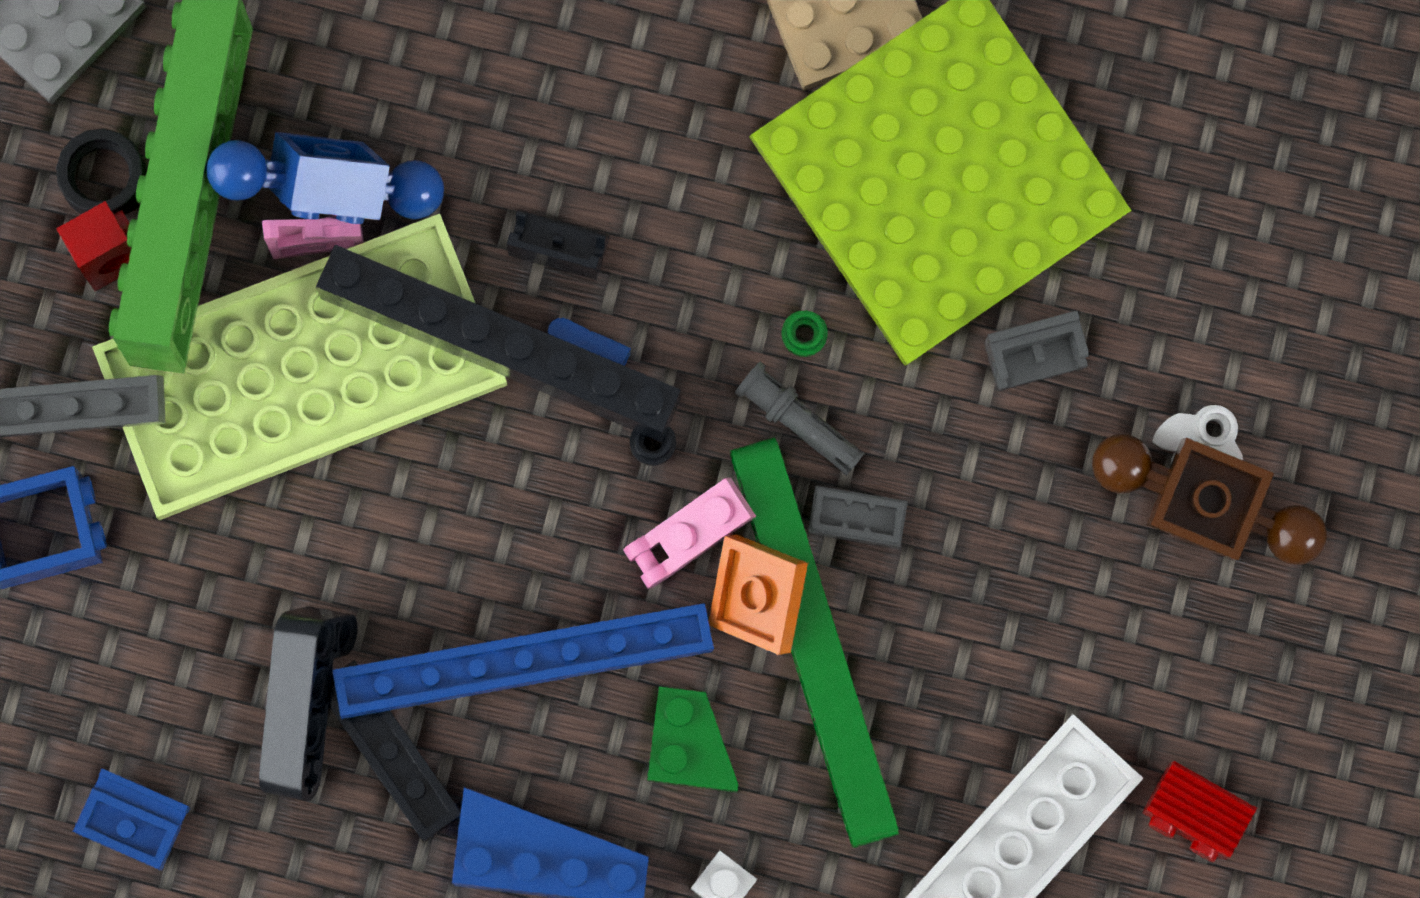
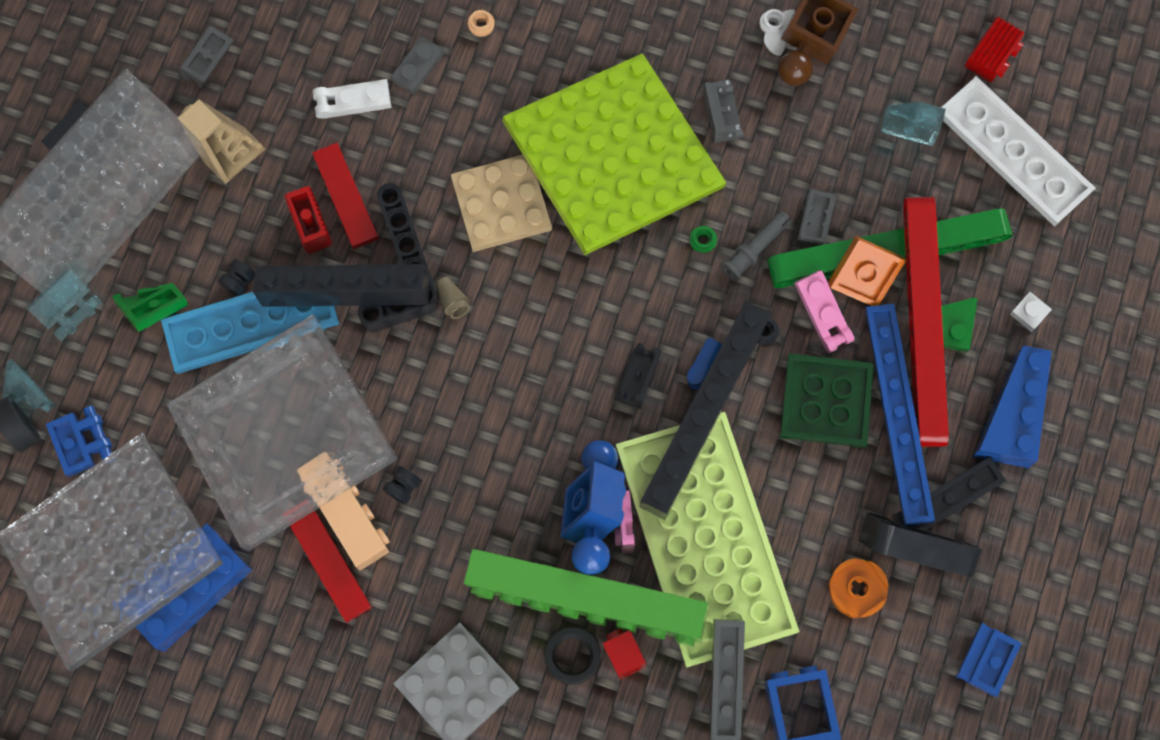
camera: 80 degrees left, 5 degrees down
none -> dark green plate [780,353,874,448]
none -> orange plate [828,559,888,618]
none -> clear light blue slope [880,102,946,146]
none -> red beam [903,197,949,447]

